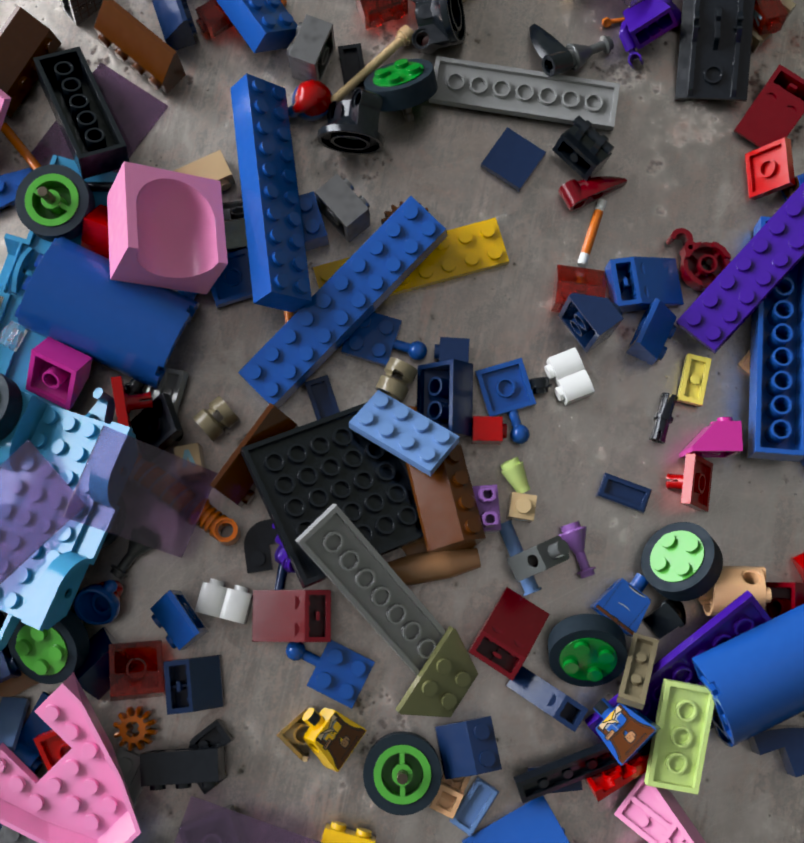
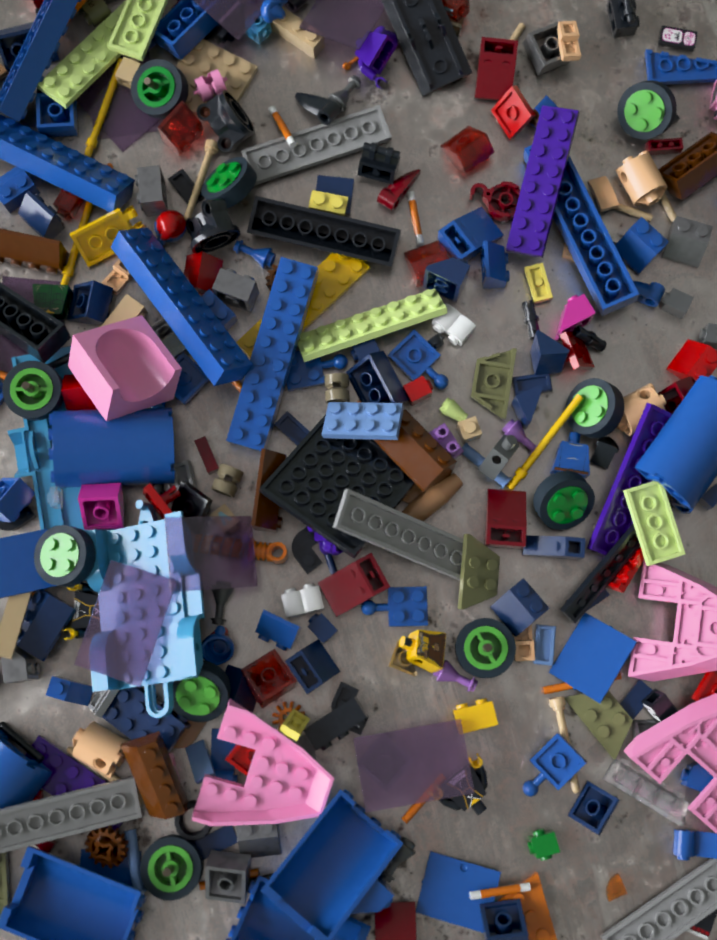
camera: 25 degrees left, 0 degrees up
torso [593,698,661,766] -> none
dark tan plate [616,633,659,710] -> none
none -> dark green torso [33,284,73,319]
none -> yellow bar [60,201,93,285]
none -> dark blue slope [67,281,113,325]
none -> yellow tile [69,205,145,267]
none -> light nougat slope [102,259,132,296]
none -> red slope [184,251,224,295]
none -> dark red piece [194,436,219,475]
none -> blue piece [233,240,276,269]
none -> black slope [247,196,401,267]
none -> orange bar [269,106,297,148]
none -> light yellow plate [279,709,310,741]
none -> yellowish green plate [297,288,448,362]
none -> dark blue brick [307,613,338,644]
none -> light yellow plate [308,190,348,216]
none -> medium lavender piece [433,660,478,692]
none -> clear red slope [440,126,494,173]
none -> olive wing [471,348,517,420]
none -> yellow bar [507,394,584,490]
none -> dark blue slope [511,385,543,429]
none -> dark blue slope [530,330,570,375]
none -> black pin [572,325,607,352]

